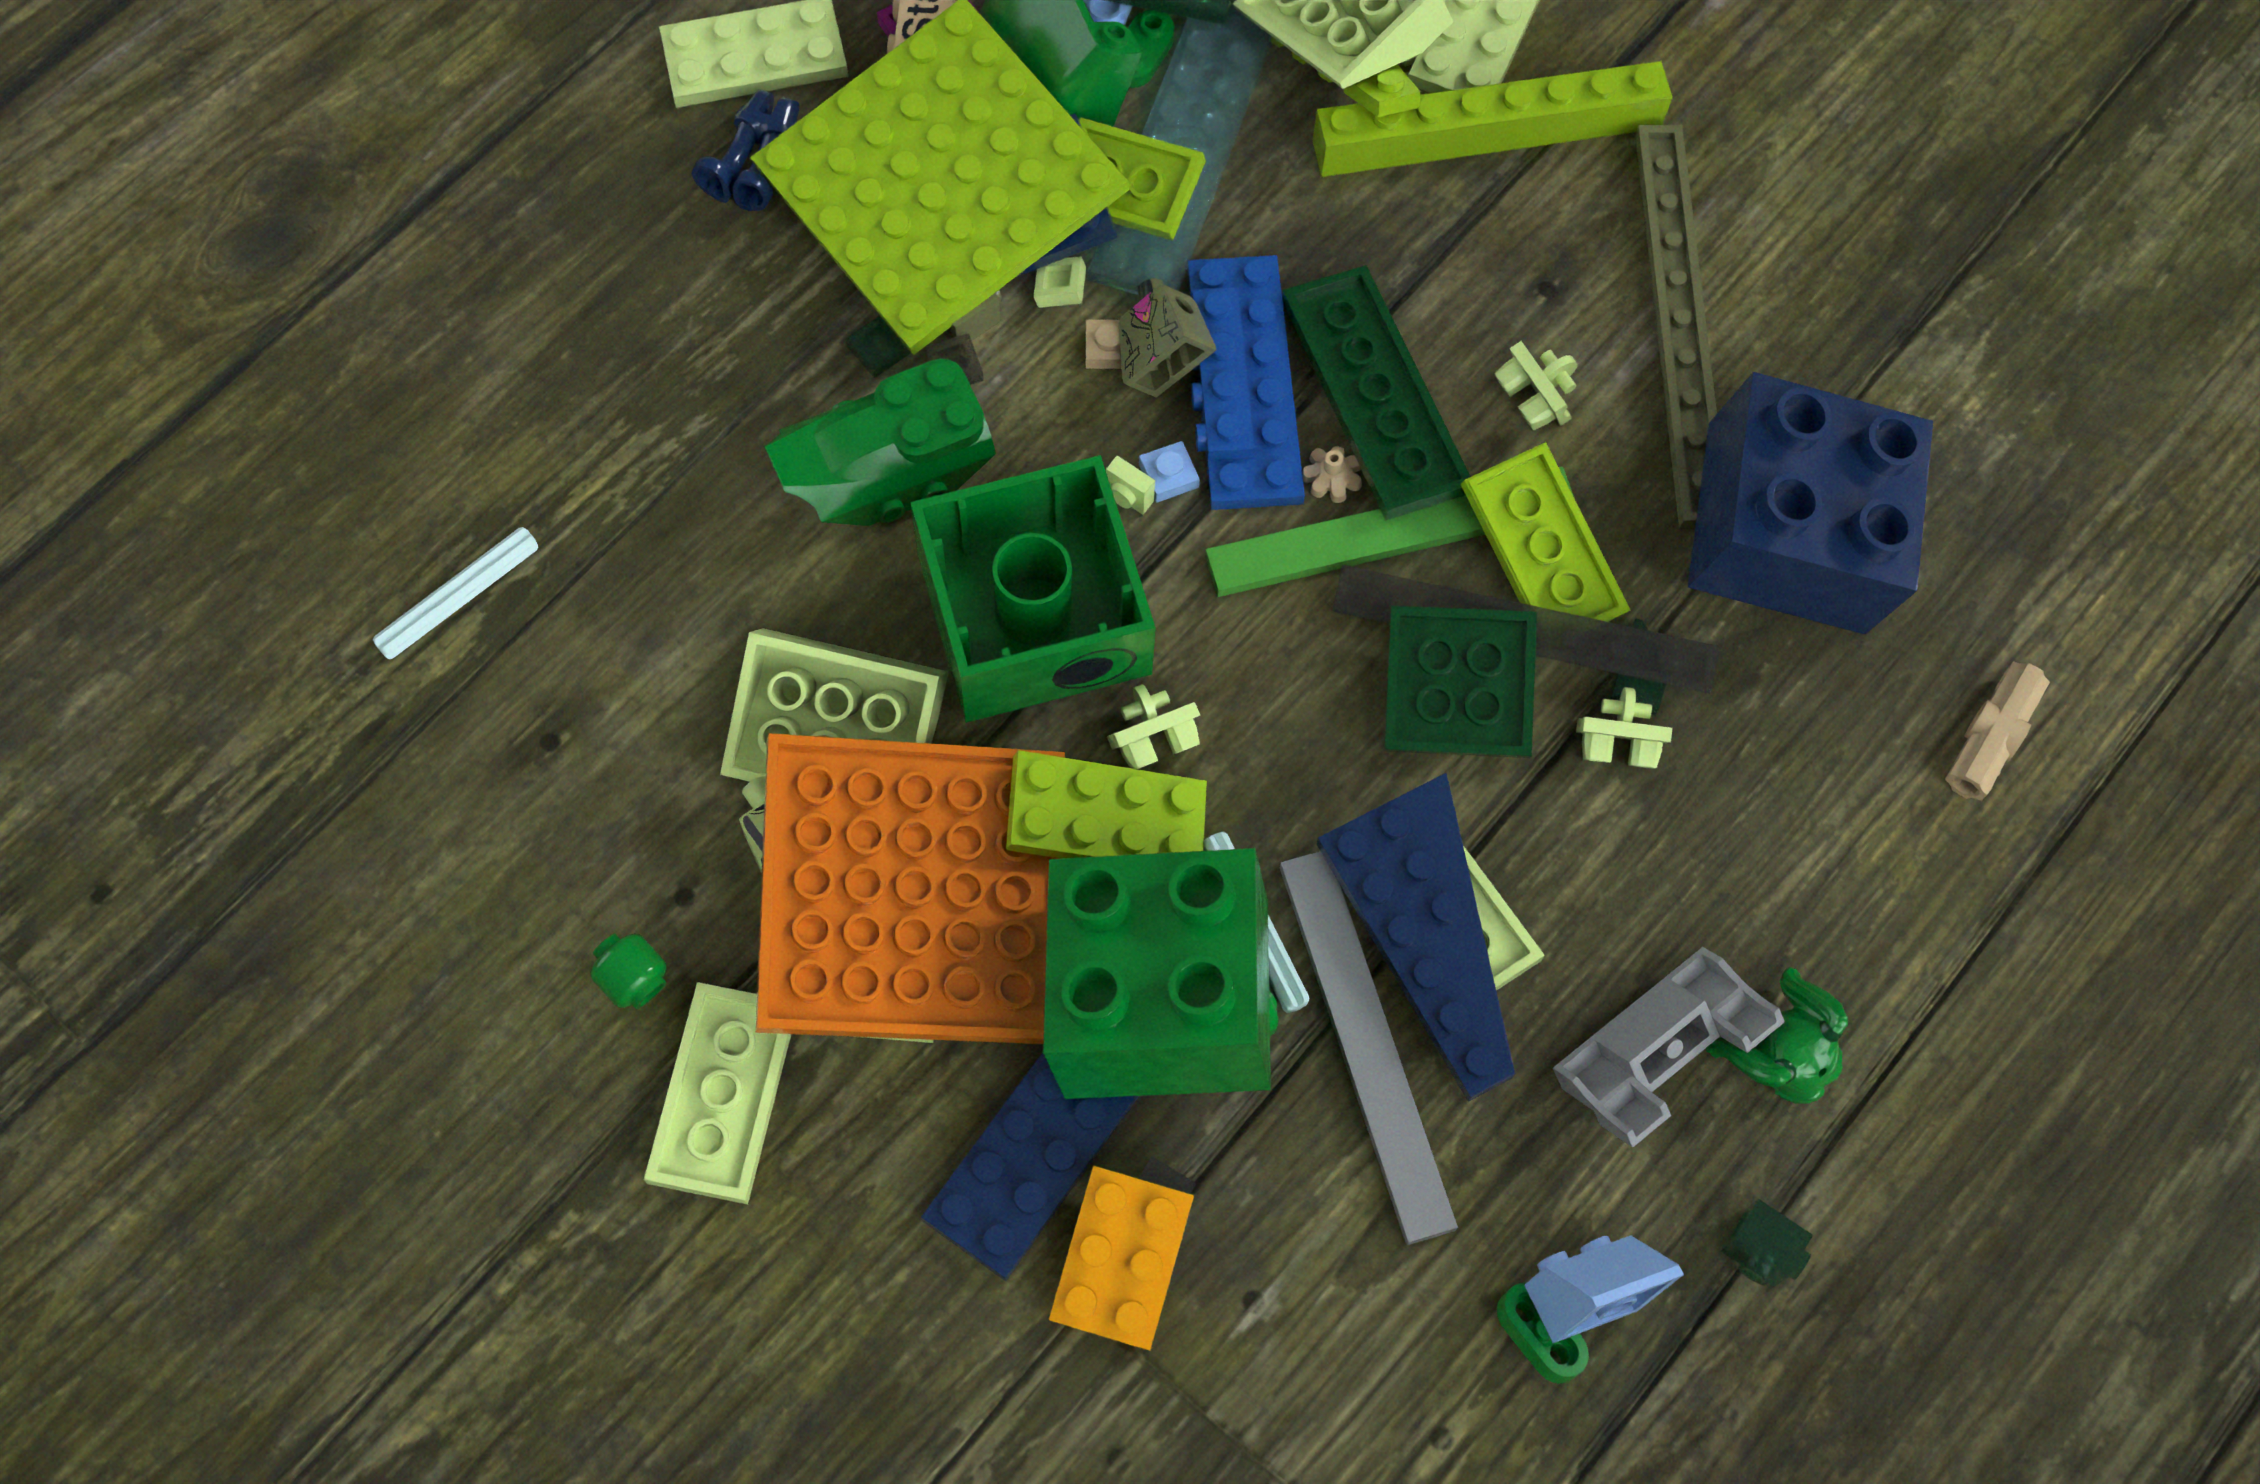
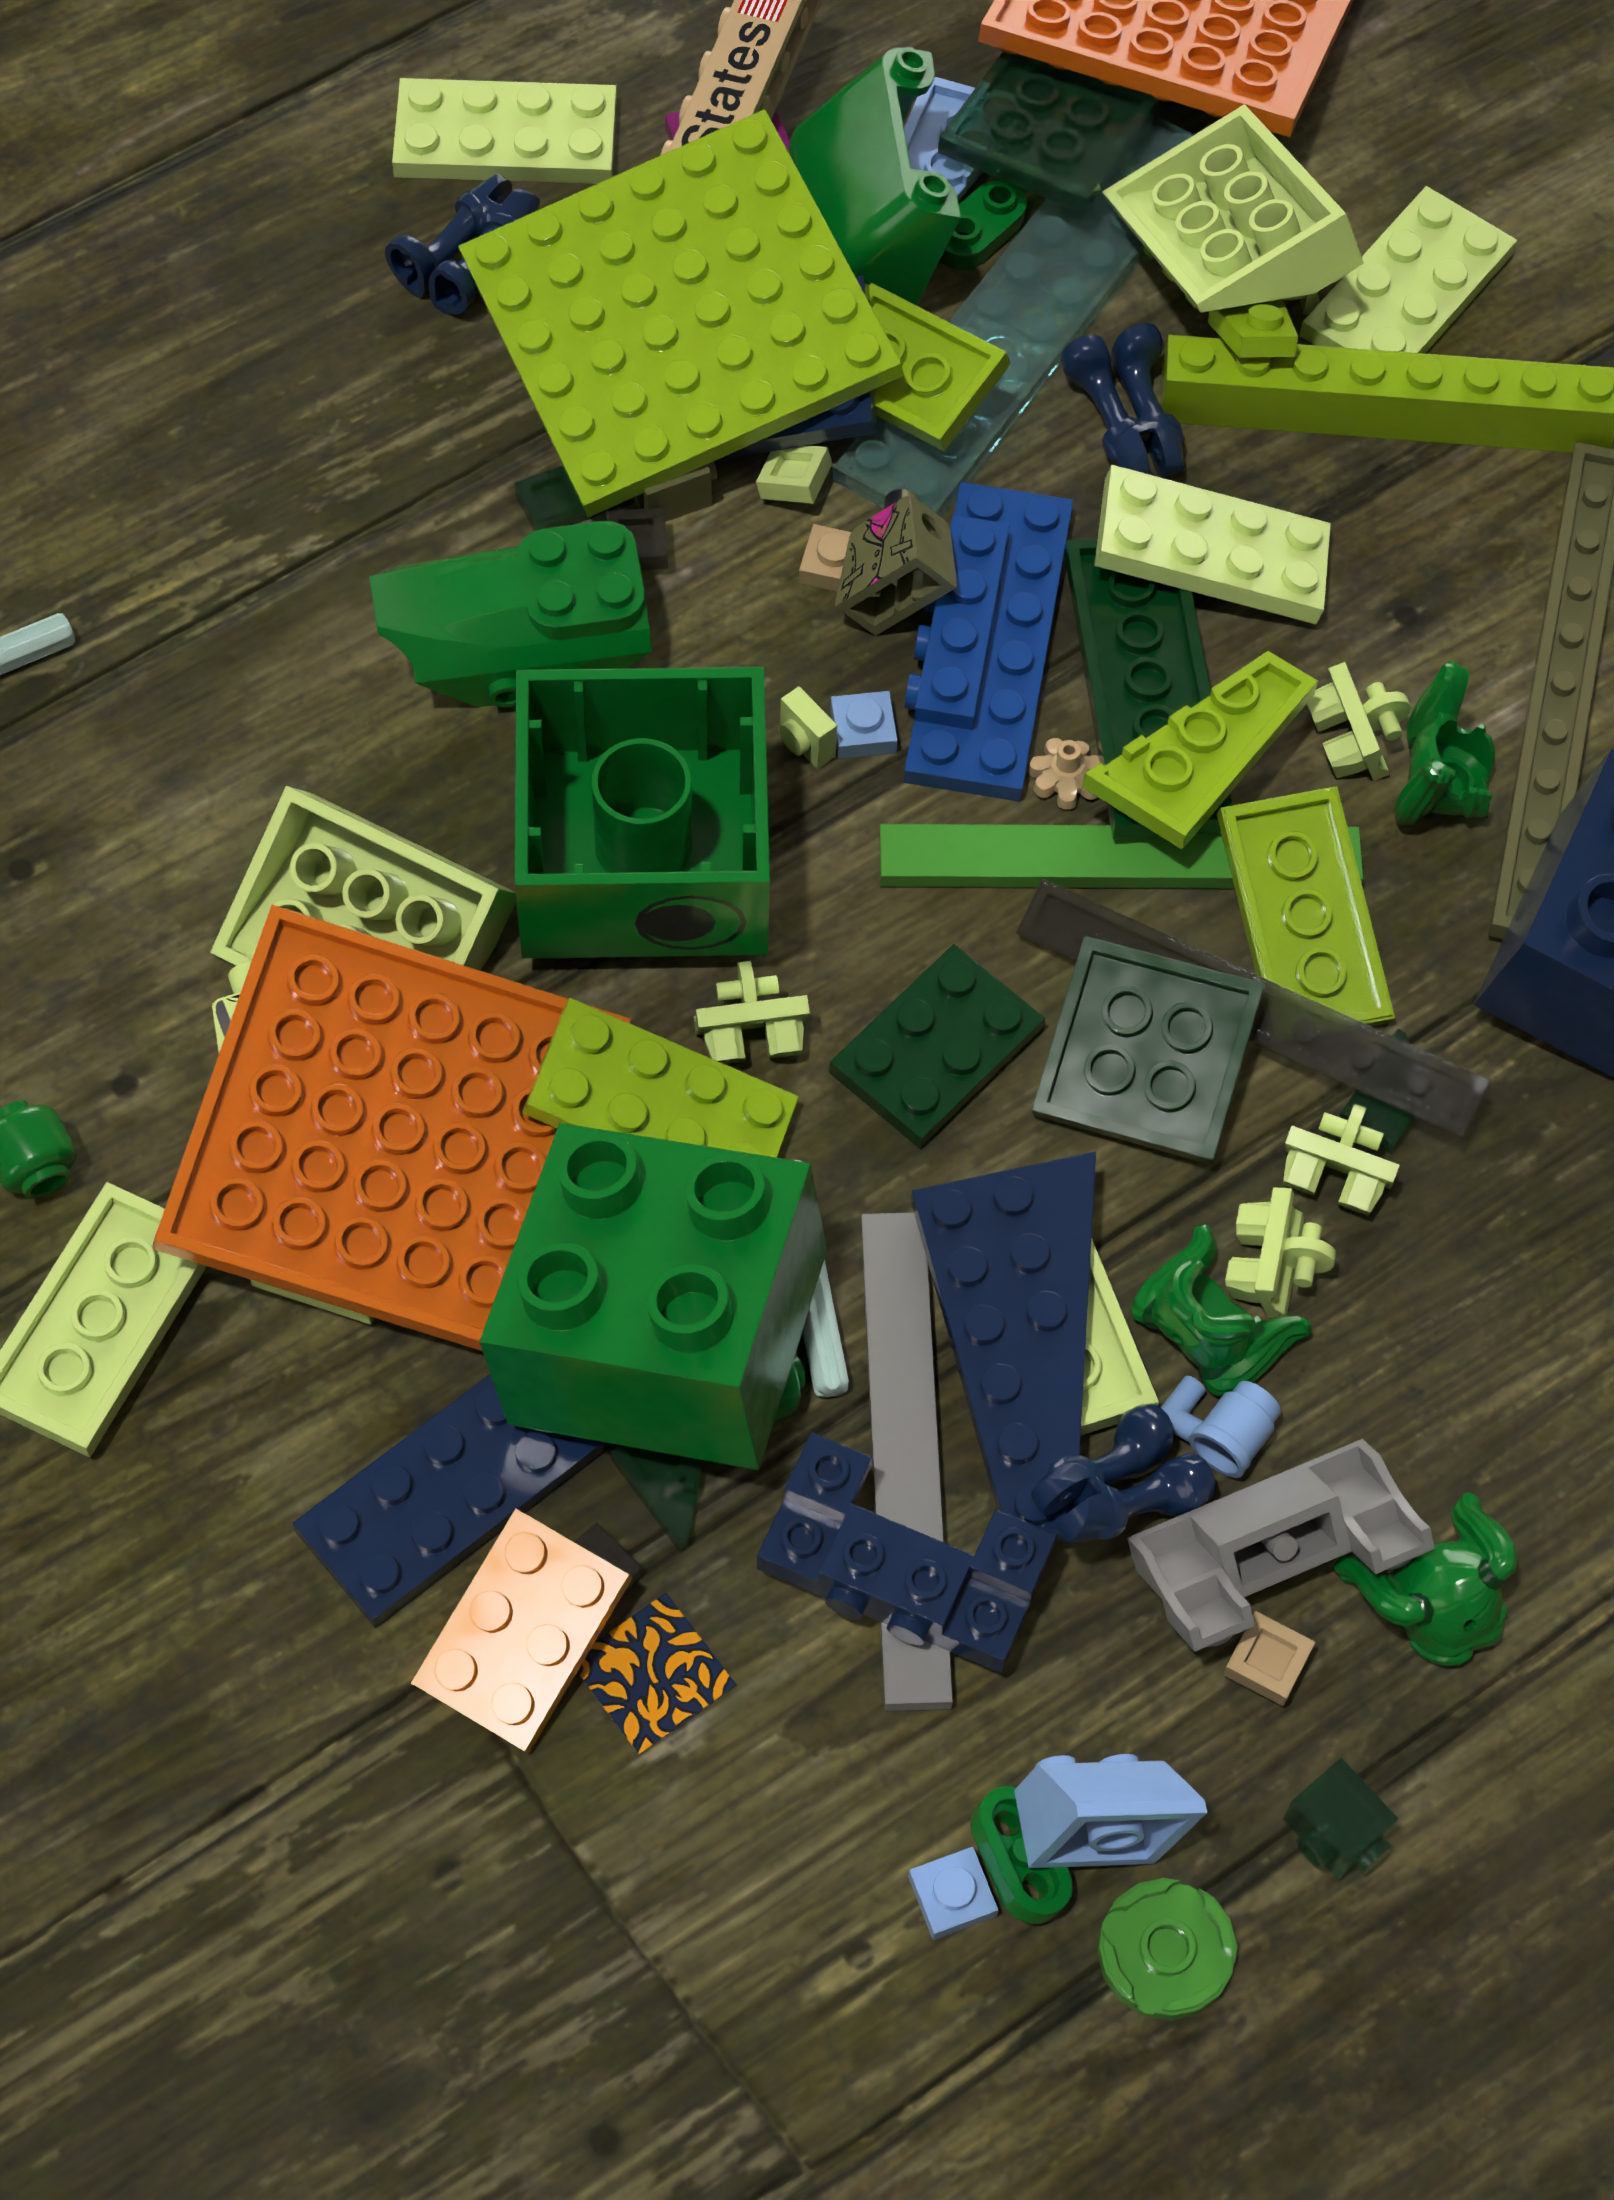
camera: 15 degrees right, 5 degrees down
none -> sticker [577,1593,736,1754]
none -> clear green tile [610,1445,702,1553]
none -> dark blue bracket [757,1432,1057,1674]
none -> dark green plate [829,944,1045,1150]
none -> light blue plate [908,1847,998,1940]
none -> dark blue piece [1031,1403,1215,1543]
none -> dark blue piece [1060,323,1185,478]
none -> lime wing [1082,651,1318,849]
none -> yellowish green plate [1094,465,1331,624]
none -> bright green tile [1097,1878,1237,2021]
none -> green hair [1131,1225,1312,1396]
none -> light blue piece [1161,1375,1281,1478]
none -> tan plate [1223,1611,1315,1706]
none -> yellowish green hips [1225,1187,1336,1318]
none -> green hair [1394,660,1495,826]

